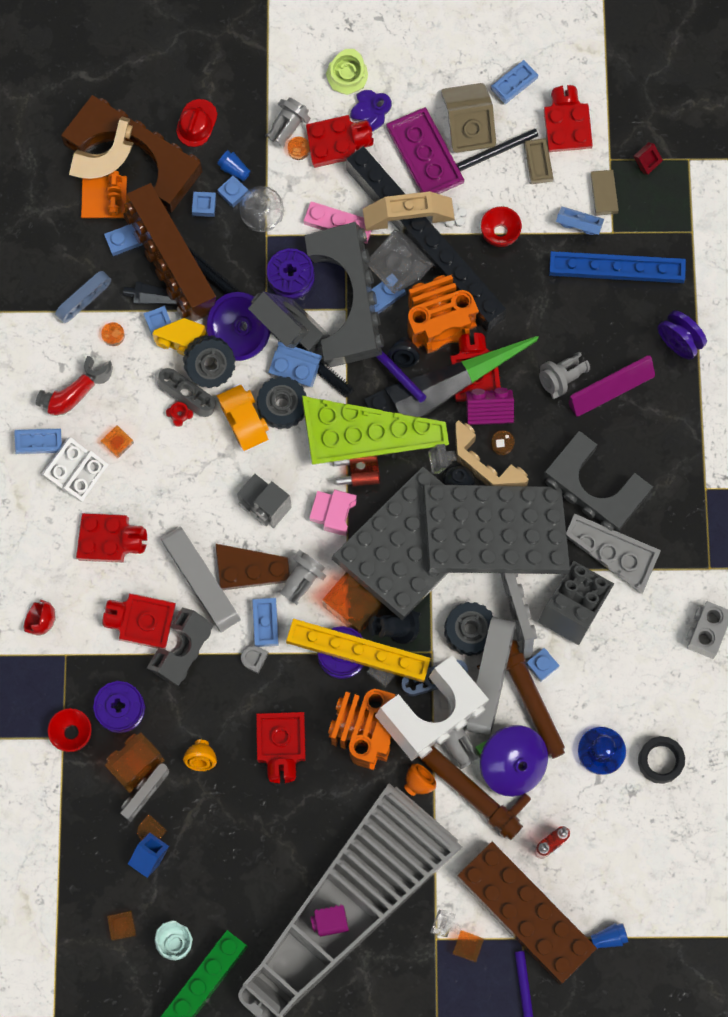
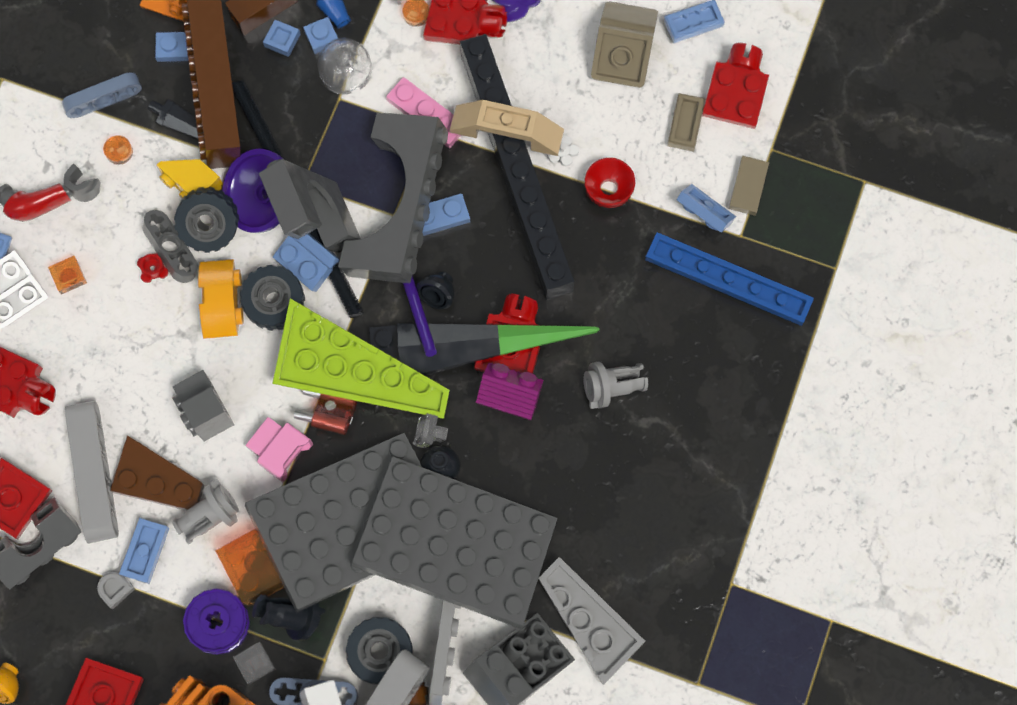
camera: 20 degrees right, 0 degrees up
medium blue plate [144,306,171,336] -> none
dark purple wheel [267,248,315,300] -> none
yellow plate [286,619,431,683] -> none
clear slope [368,230,434,294] -> none
magenta tile [386,107,464,194] -> none
orange piece [407,275,479,354] -> none
tan slope [455,420,529,486] -> none
black bar [456,128,539,172] -> none
clear orange tile [491,430,515,455] -> none
dark grey arch [543,431,653,532] -> none
magenta slope [568,355,655,417] -> none
dark red plate [633,142,663,175] -> none
dark purple wheel [657,310,707,360] -> none

